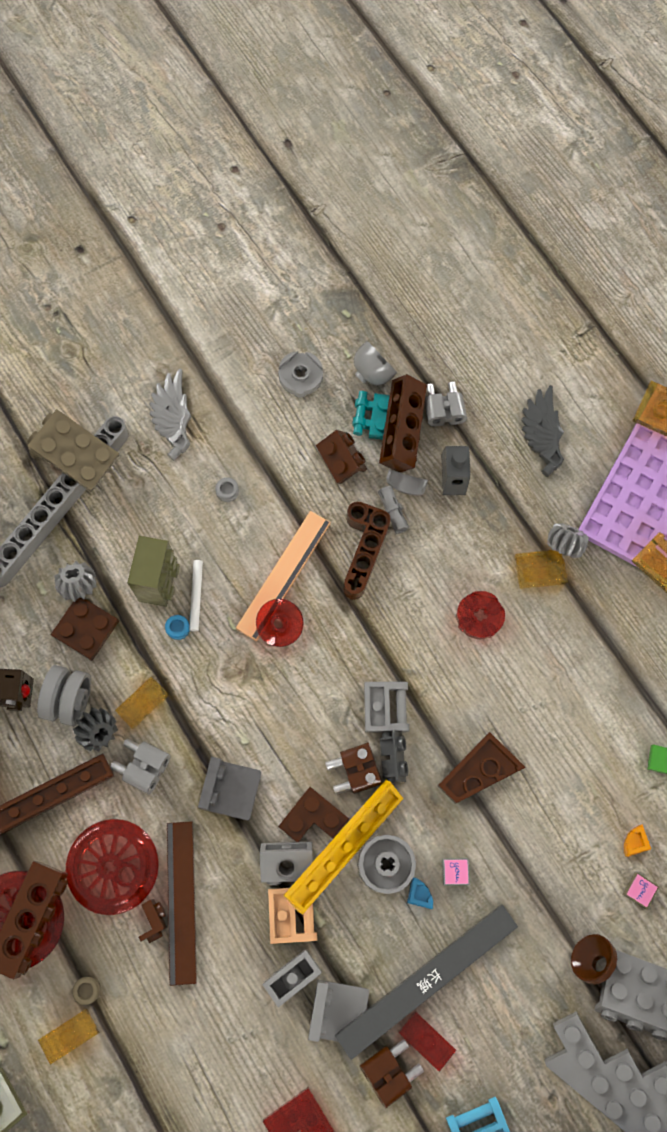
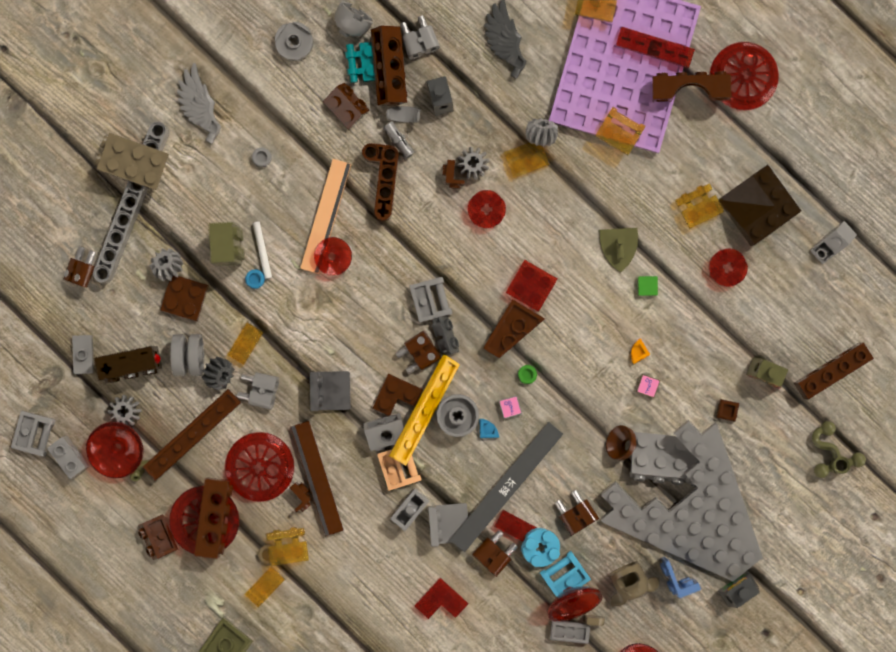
camera: 10 degrees left, 15 degrees up
none -> clear yellow plate [266,527,309,566]
none -> reddish brown bracket [442,160,465,189]
none -> light grey gear [457,147,489,180]
none -> clear red plate [506,260,558,312]
none -> bright green tile [518,365,537,384]
none -> medium azure plate [521,527,560,567]
none -> reddish brown piece [555,490,599,536]
none -> olive shield [599,228,638,273]

